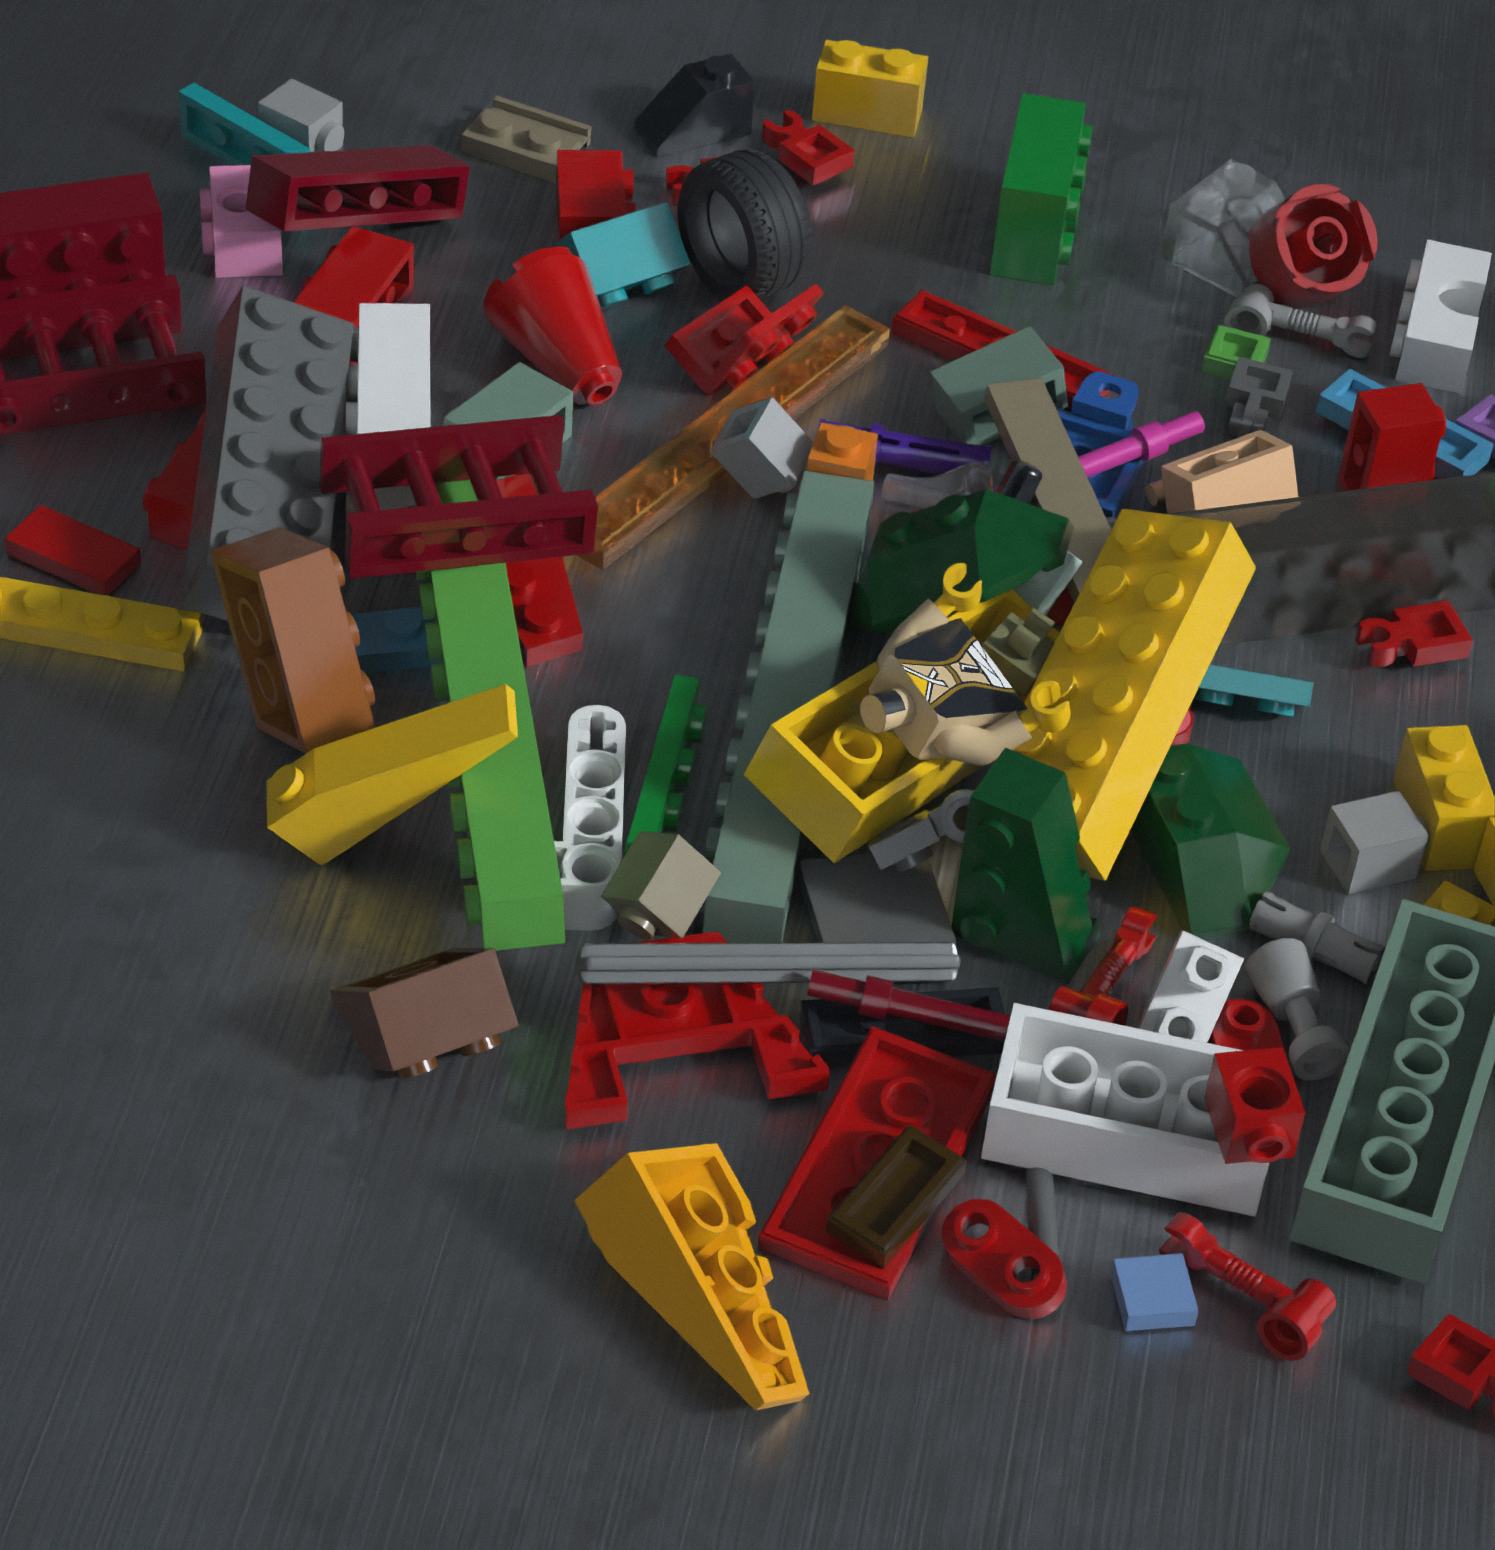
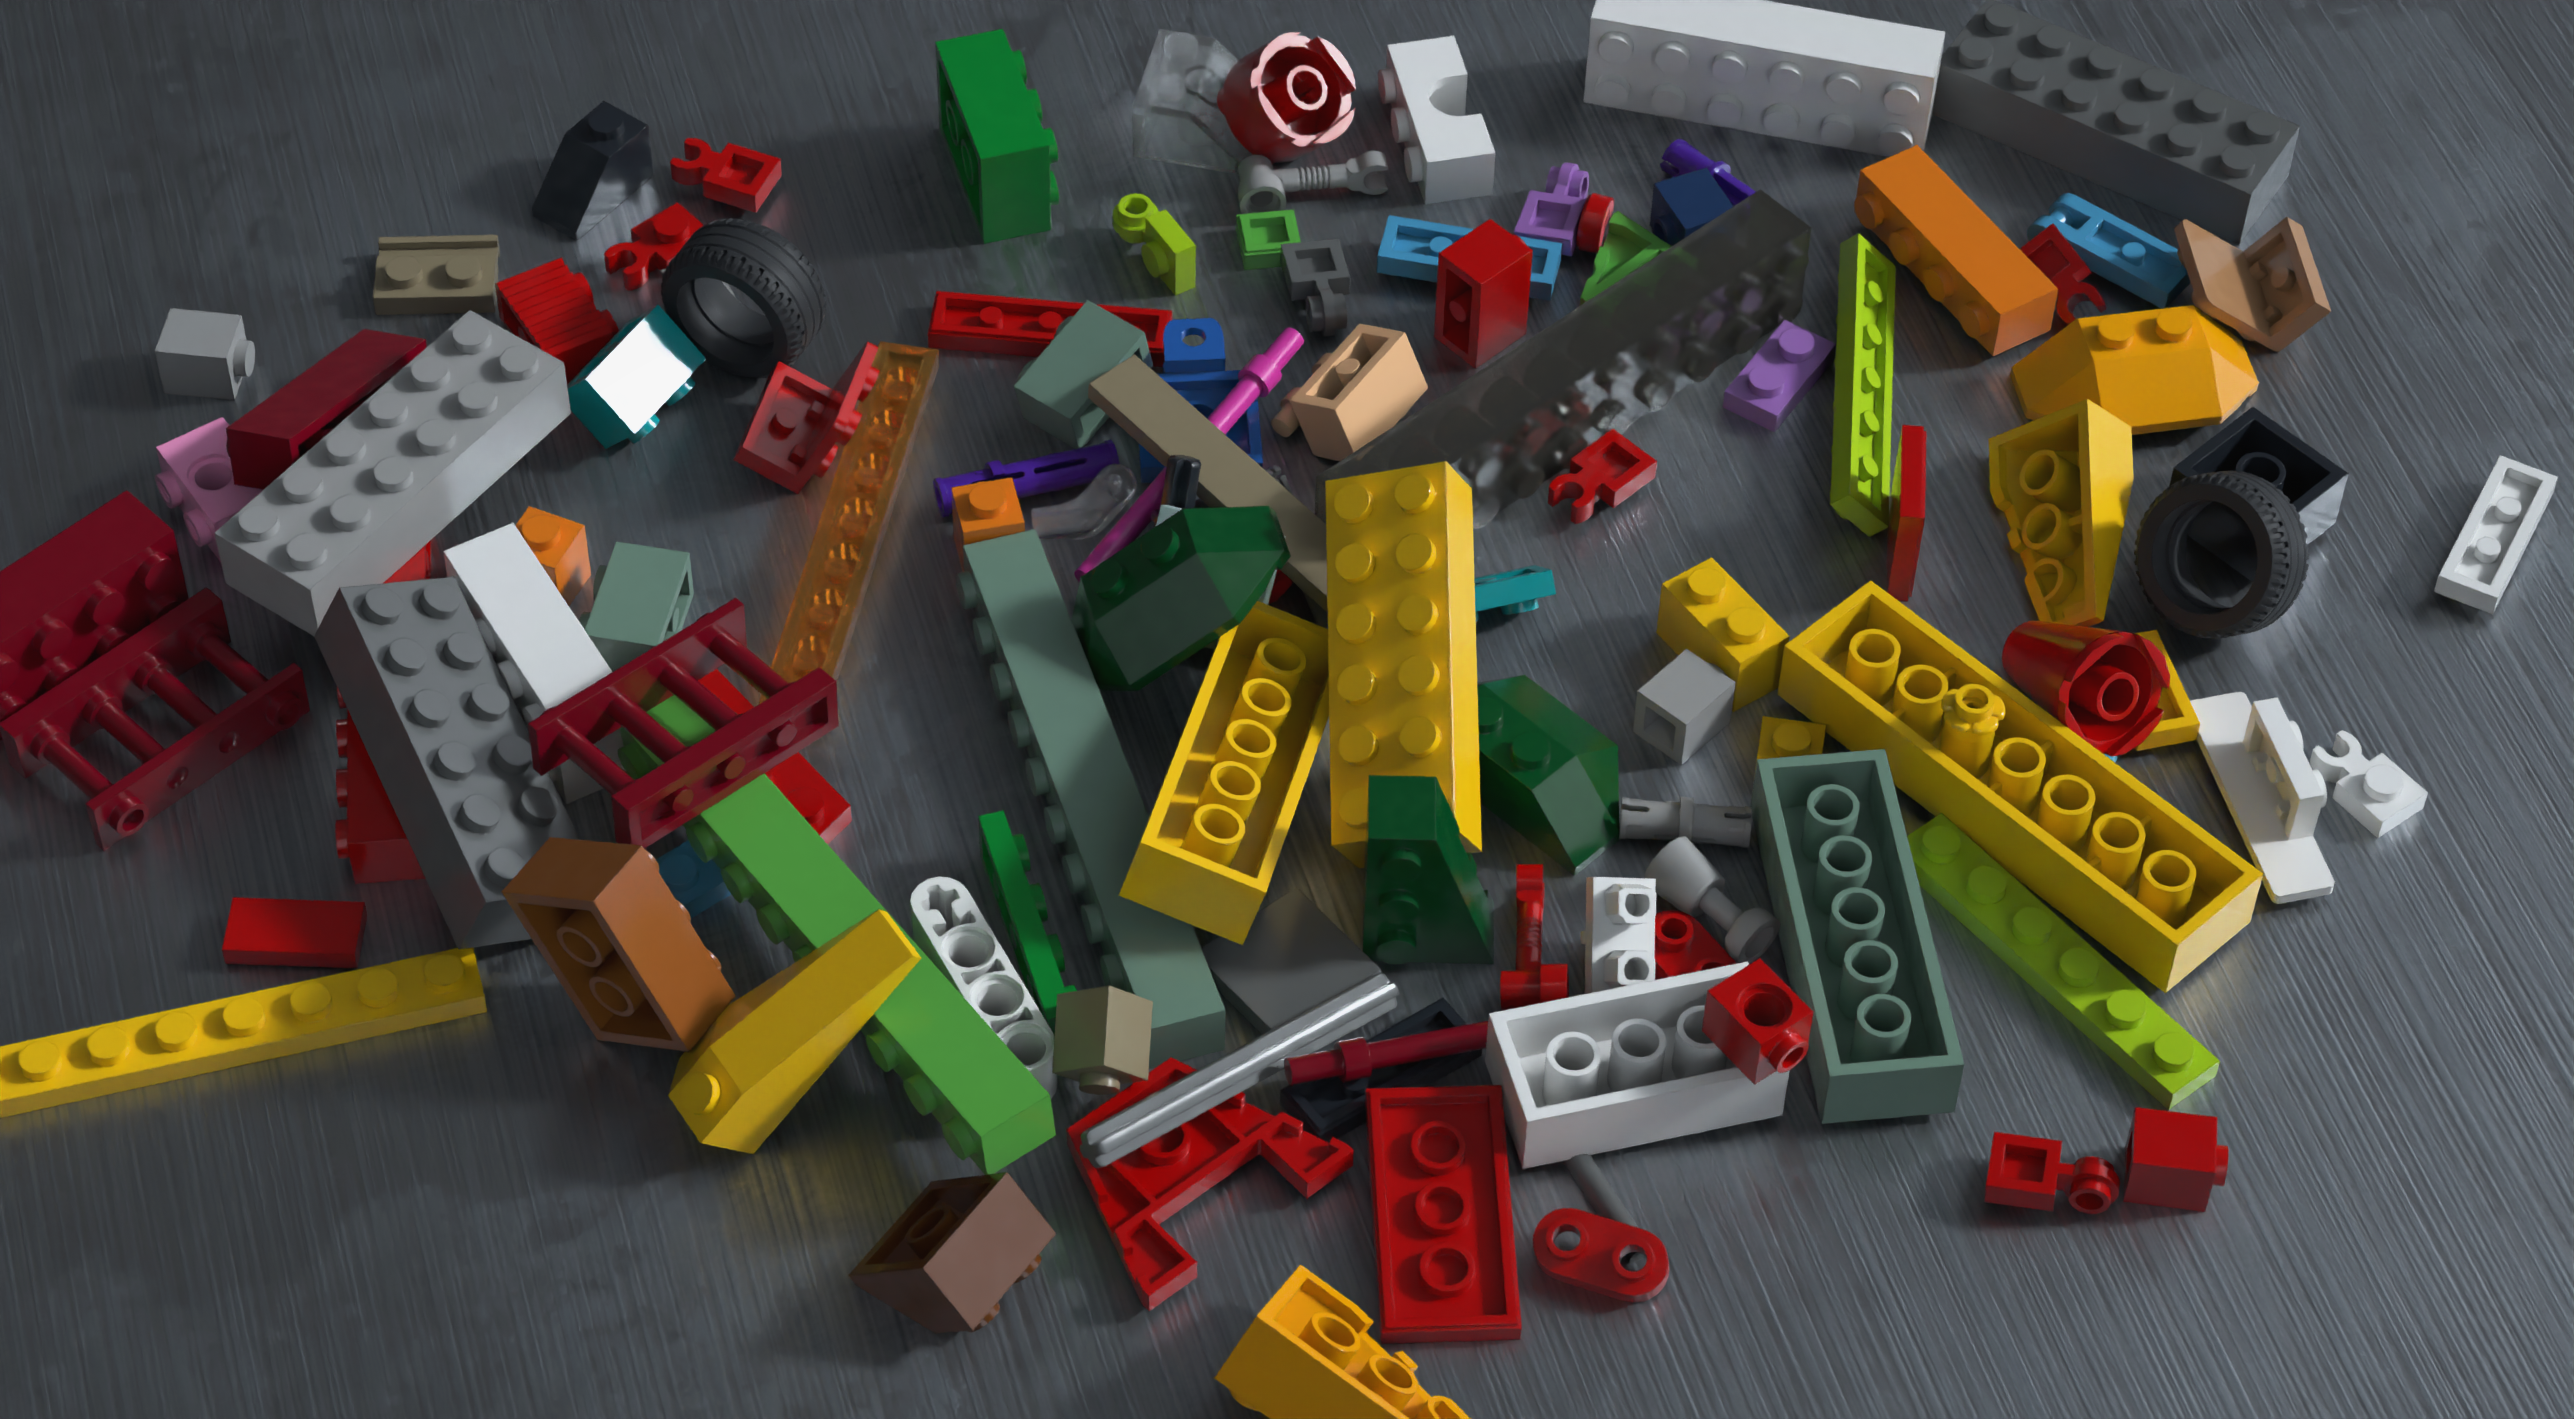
camera: 25 degrees left, 5 degrees up
teal plate [179,83,311,166] -> none
red cone [483,246,622,406] -> none
light grey brick [709,397,814,499] -> none
yellow brick [812,40,928,138] -> none
dark brown tile [826,1124,967,1269] -> none
torso [860,563,1071,766] -> none
dark grey plate [869,789,974,872] -> none
olive tile [982,608,1055,696] -> none
medium blue tile [1110,1253,1199,1331] -> none
red brick [1158,1213,1336,1361] -> none
none -> light grey brick [214,310,571,636]
none -> orange brick [515,506,591,606]
none -> lime plate [1112,193,1196,296]

